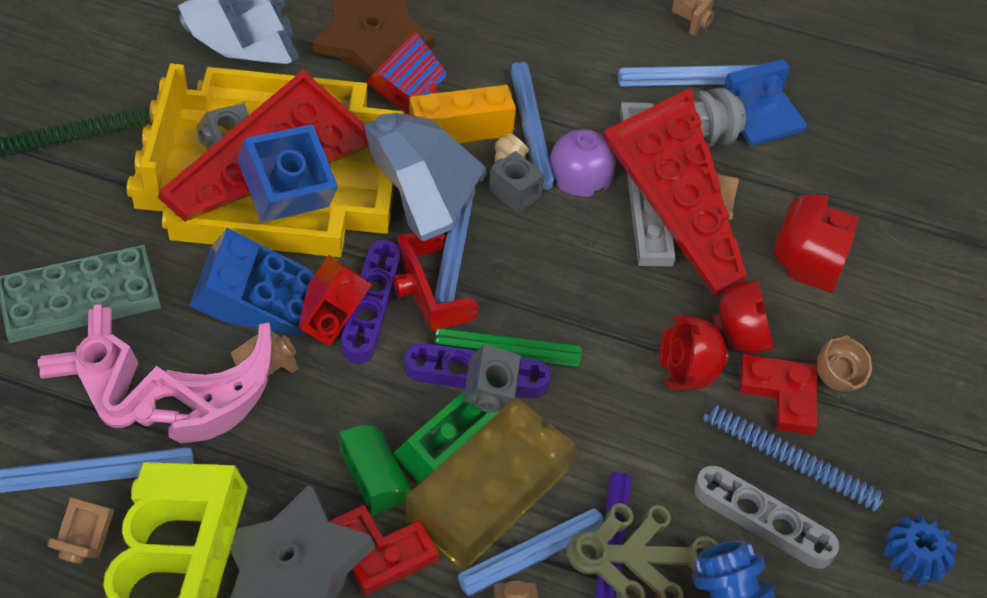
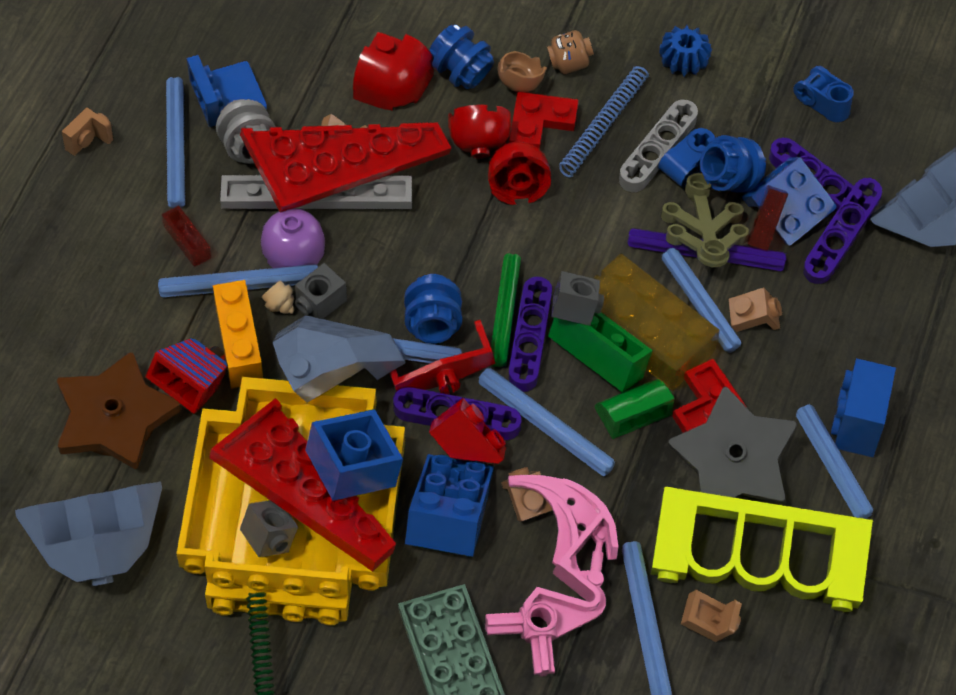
camera: 85 degrees left, 5 degrees up
none -> clear red piece [161,205,211,267]
none -> blue piece [404,274,462,344]
none -> blue piece [429,24,494,89]
none -> medium blue axle [479,368,615,476]
none -> medium nougat head [547,30,594,74]
none -> blue piece [658,128,715,188]

